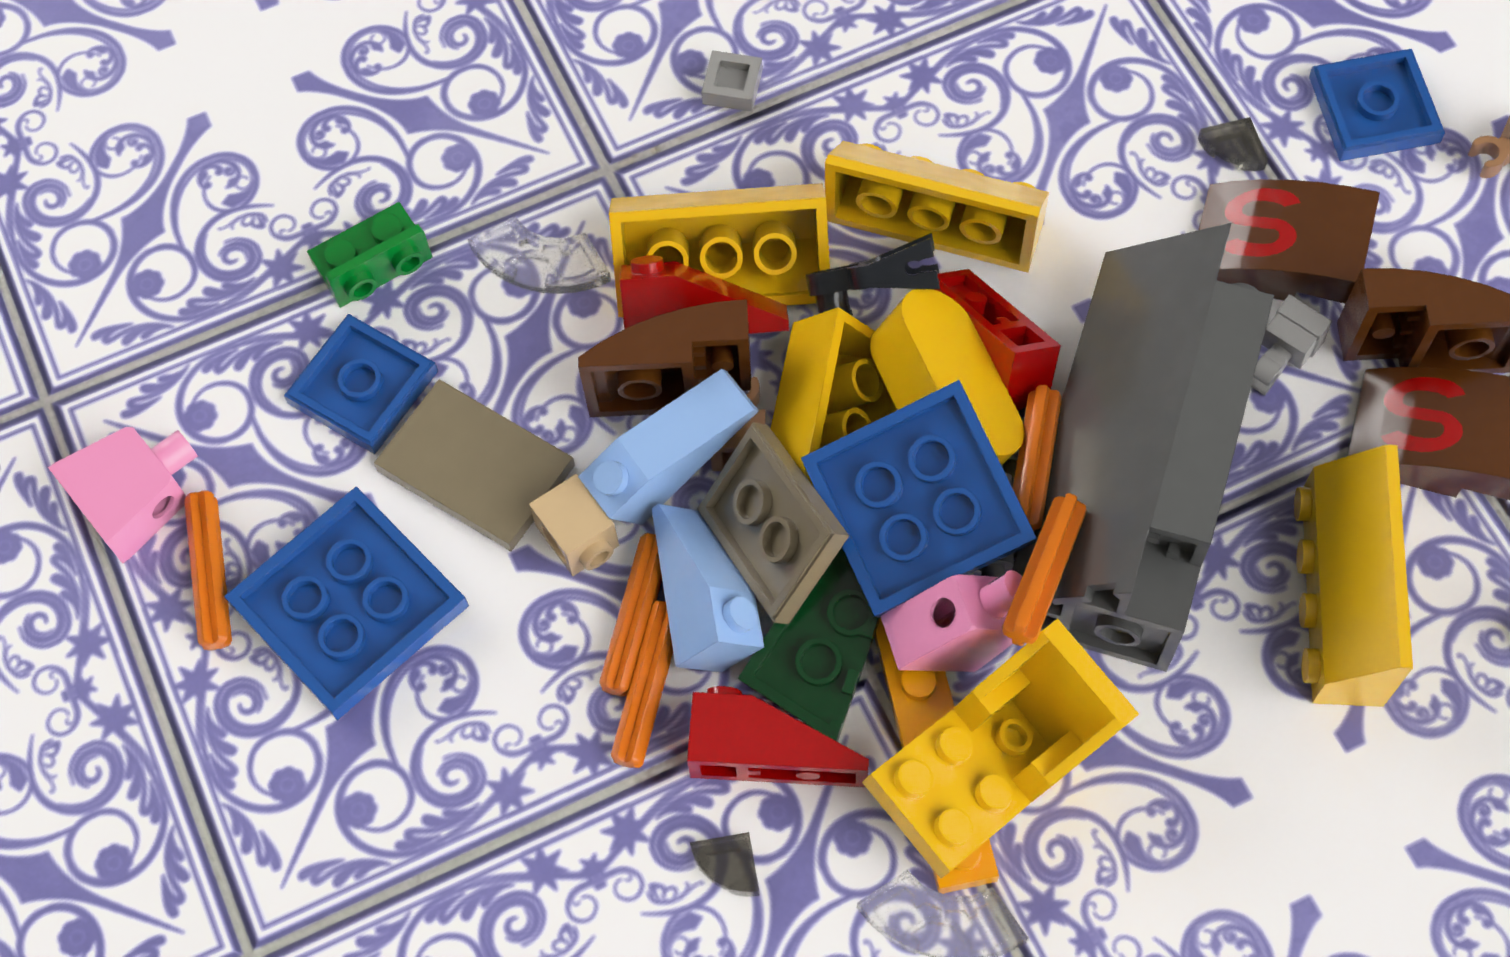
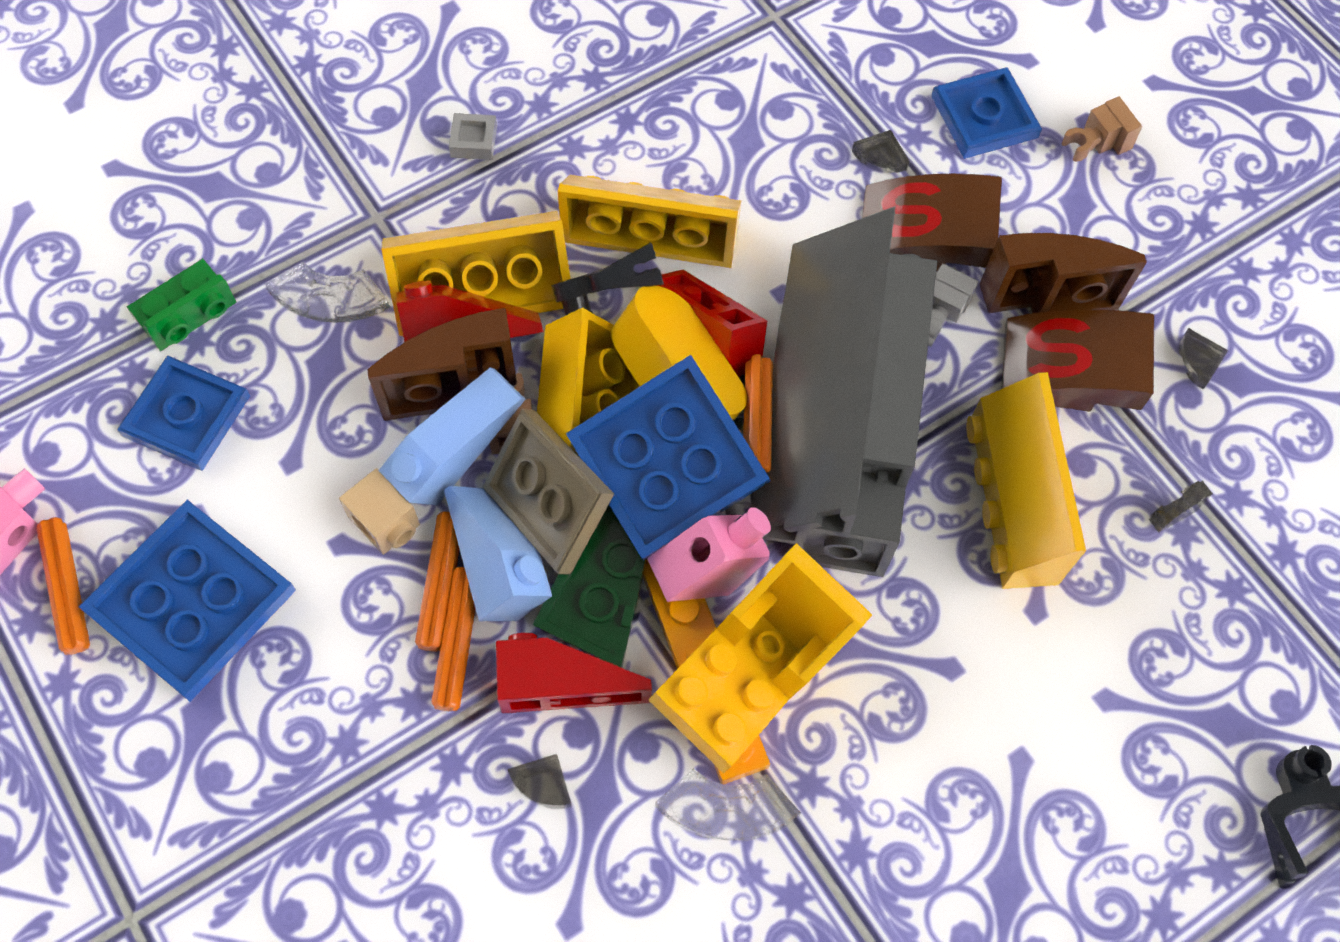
camera: 15 degrees left, 0 degrees up
dark tan tile [374,379,575,552] -> none
orange axle [1002,493,1087,646] -> none

